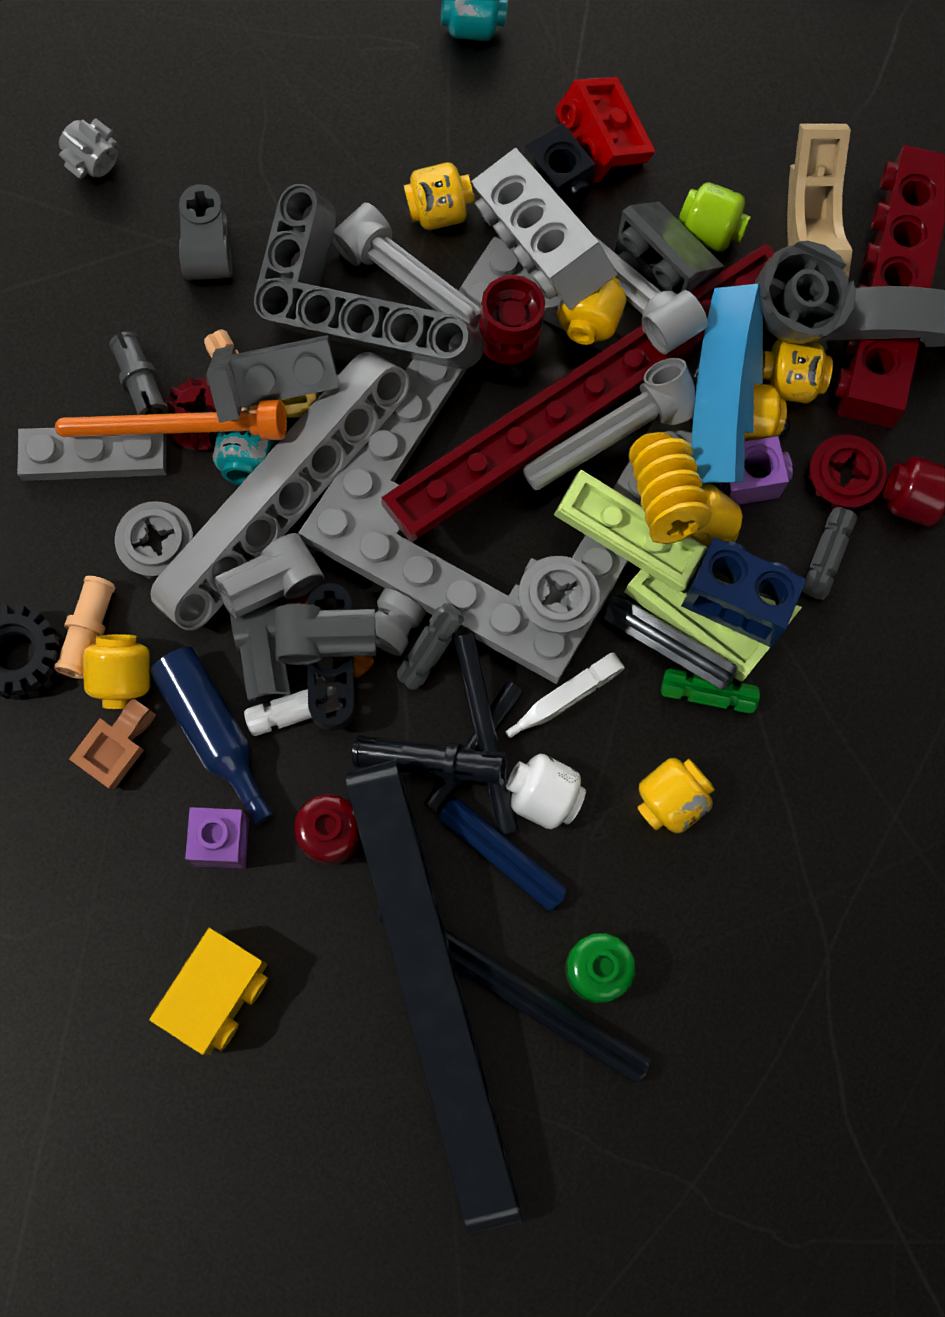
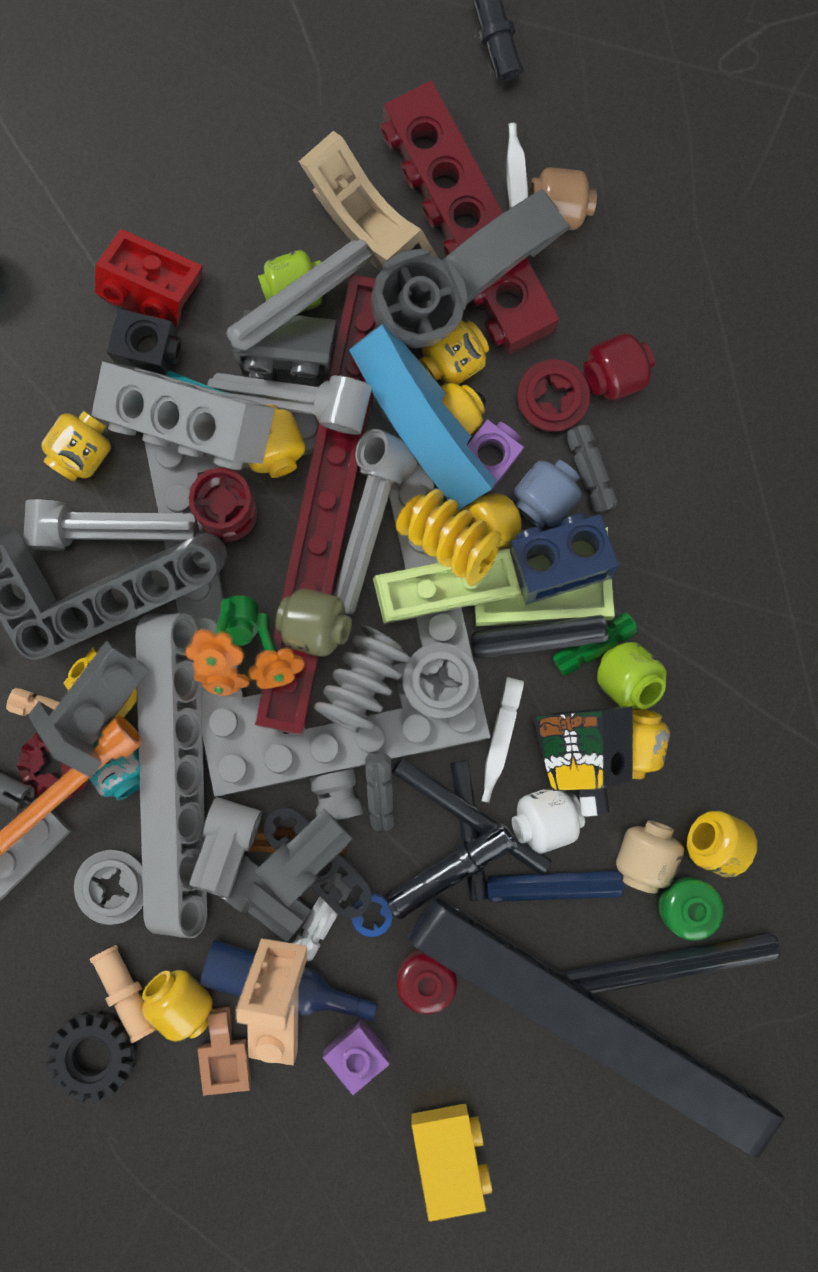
camera: 45 degrees left, 10 degrees up
none -> orange plant [185,595,305,696]
none -> light grey axle [227,239,372,351]
none -> light nougat bracket [237,938,307,1066]
none -> olive head [276,588,351,656]
none -> light grey piece [314,625,410,732]
none -> blue bush [351,893,393,937]
none -> sand blue head [514,460,582,528]
none -> torso [534,706,633,816]
none -> lime head [597,642,667,711]
none -> tan head [616,820,684,894]
none -> yellow head [687,811,757,877]

